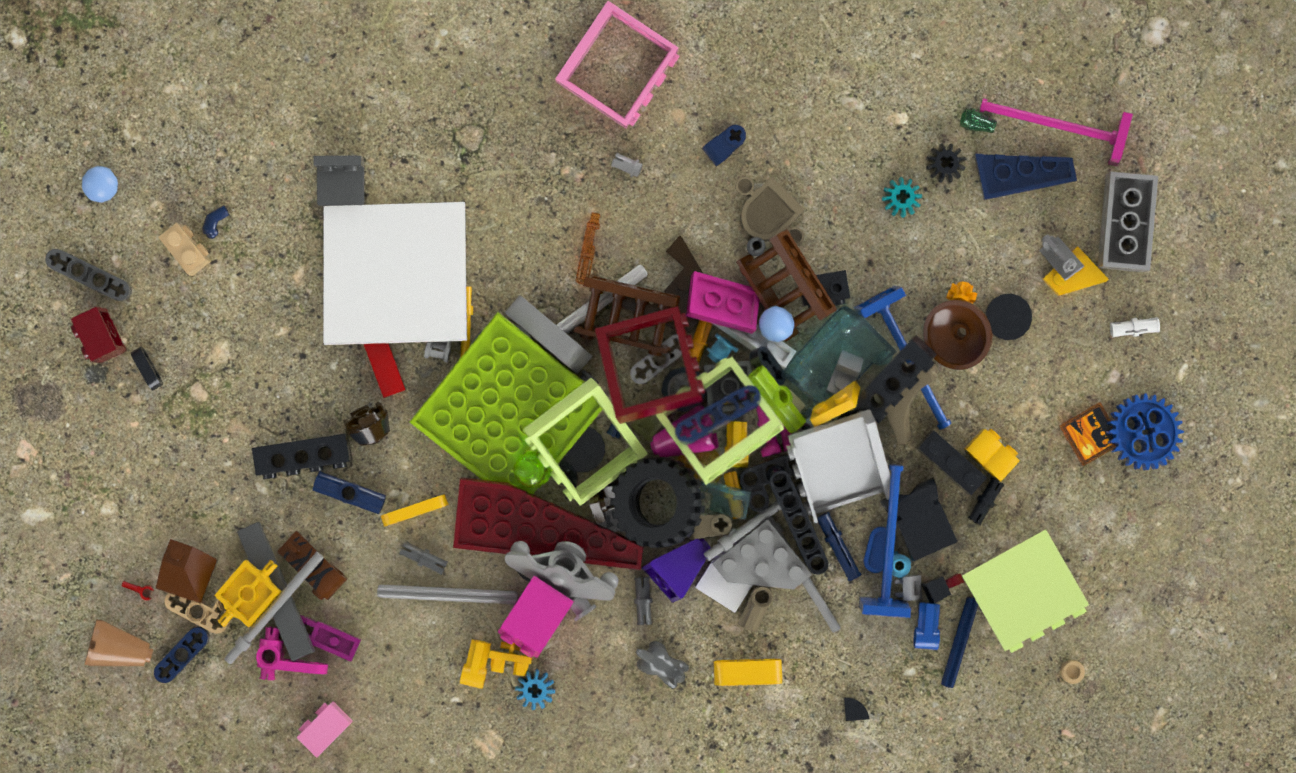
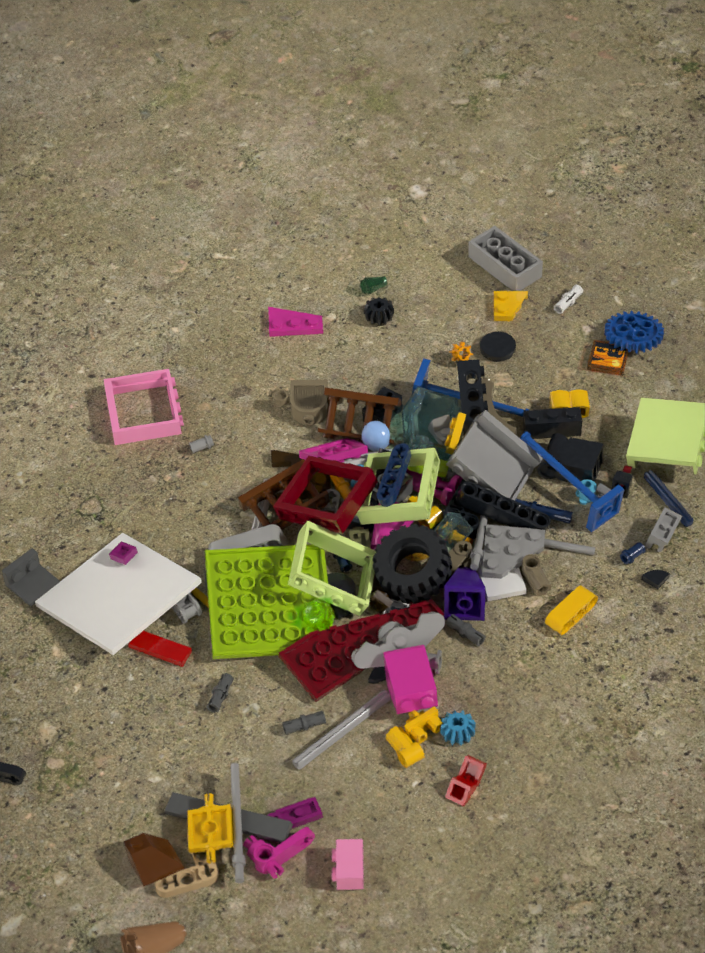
camera: 50 degrees left, 40 degrees down
red hand [122,581,154,600] -> none
dark blue beam [154,627,210,683] -> none
black brick [252,433,352,480] -> none
reddish brown door [277,531,348,600] -> none
dark blue piece [312,471,387,514] -> none
dark brown cone [343,402,390,446] -> none
yellow beam [380,494,449,527] -> none
clear orange piece [575,212,601,285] -> none
dark grey animal [636,641,689,689] -> none
dark blue piece [701,125,746,167] -> none
dark grey pin [747,237,766,256] -> none
blue tile [864,527,886,573] -> none
teal gear [882,177,922,218] -> none
blue piece [913,602,940,650] -> none
reddish brown dish [923,300,992,370] -> none
black pin [967,477,1004,526] -> none
dark blue wing [974,154,1077,200] -> none
dark pink tile [980,98,1133,167] -> none
light grey hinge [1039,235,1085,281] -> none
none -> magenta plate [109,541,138,565]
none -> dark grey pin [206,673,234,713]
none -> dark pink wing [268,306,323,337]
none -> red slope [445,755,487,806]
none -> dark blue pin [620,542,646,564]
none -> light grey hinge [644,507,682,552]

